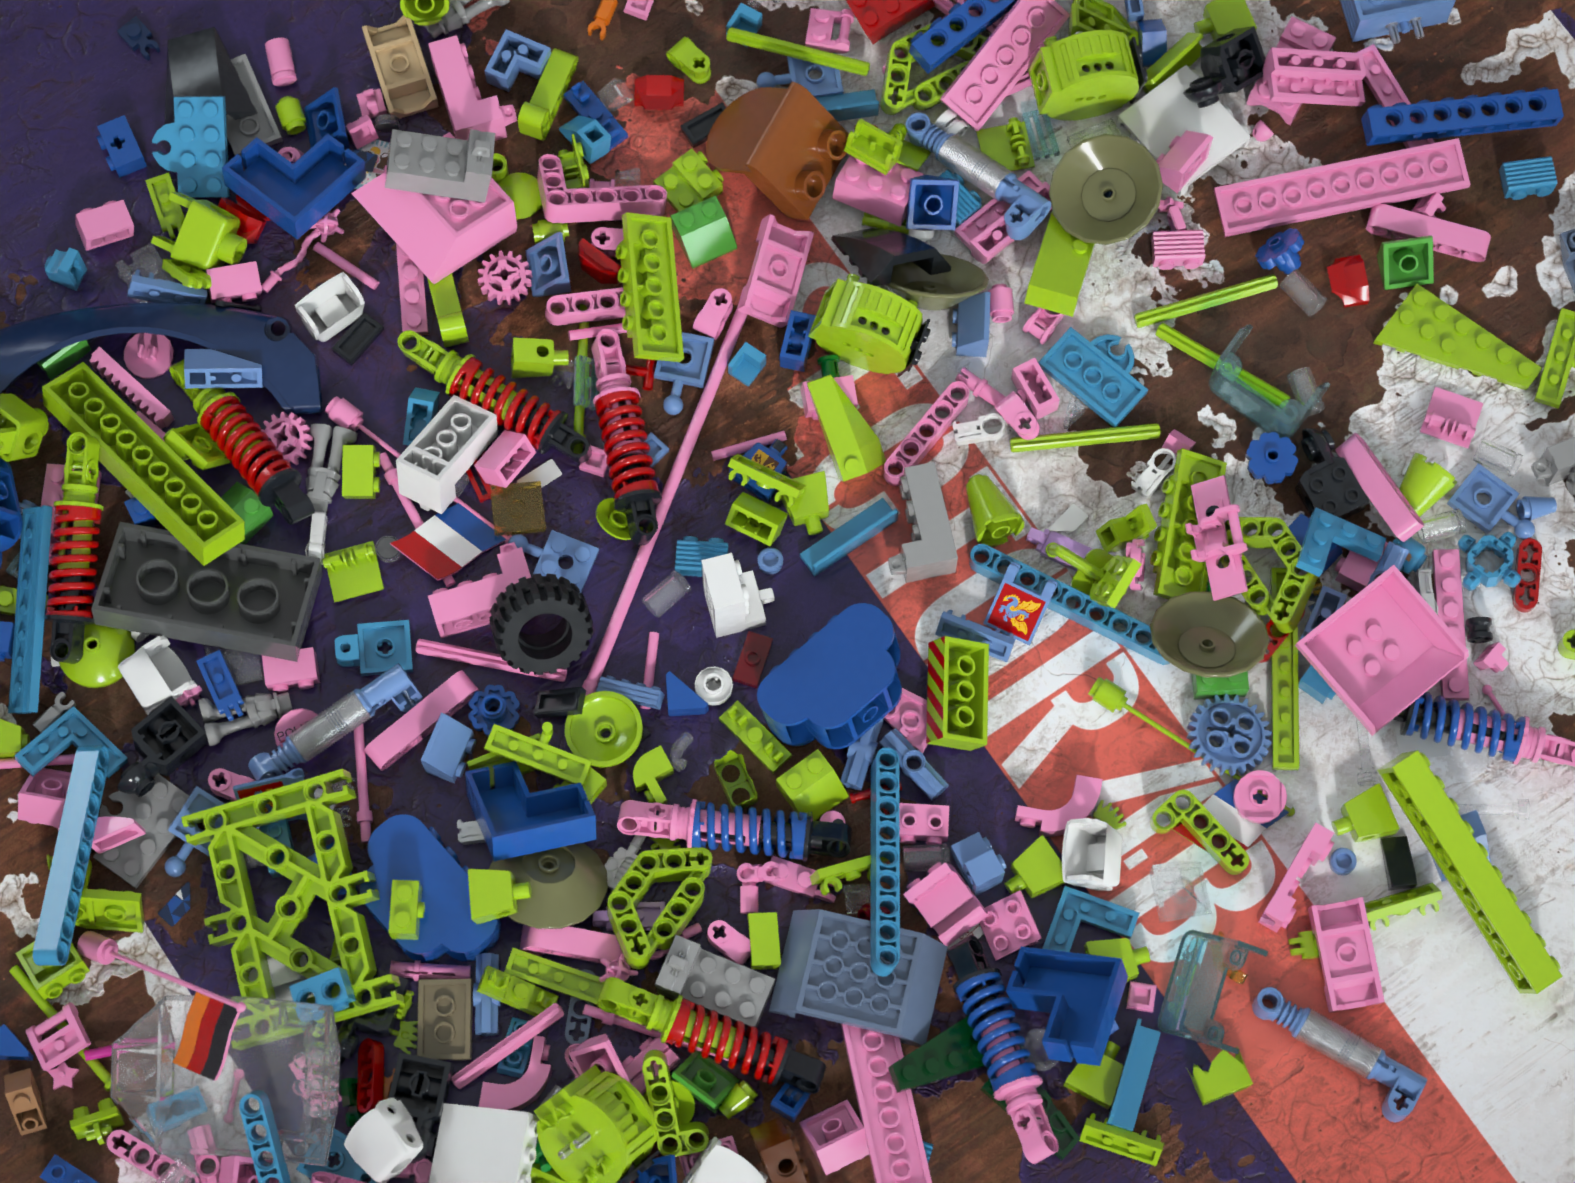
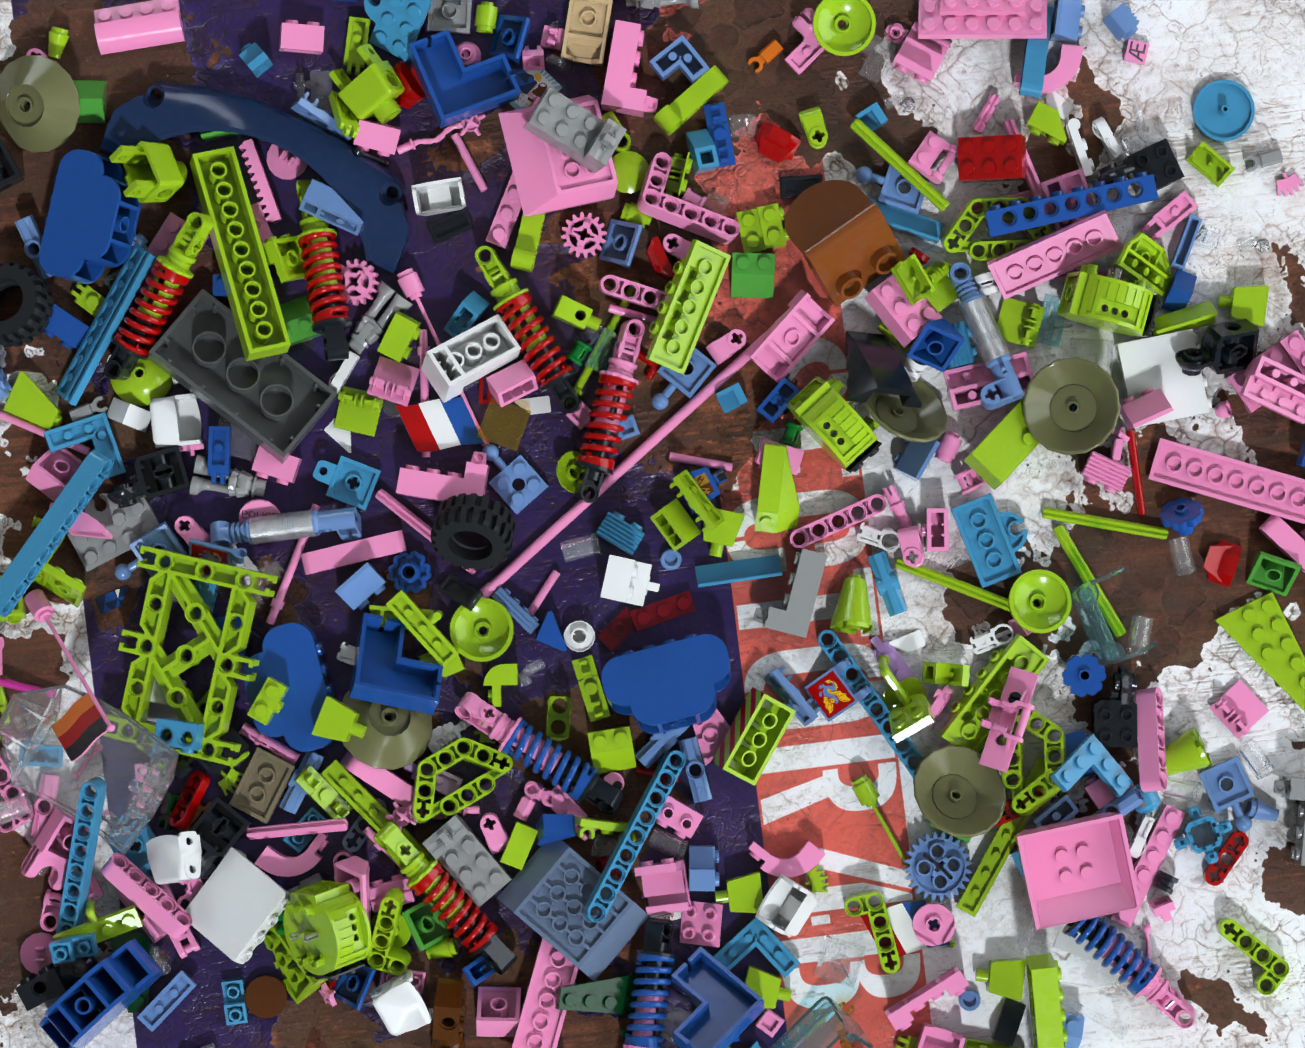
camera: 25 degrees right, 15 degrees up
none -> white slope [106,397,151,433]
none -> white sticker [324,418,351,453]
none -> bright pink hinge [367,356,420,407]
none -> blue slope [536,814,576,846]
none -> green bush [566,339,592,366]
none -> dark red plate [628,590,696,632]
none -> dark azure piece [867,550,907,617]
none -> lime dish [1008,569,1072,634]
none -> red bar [1126,430,1146,515]

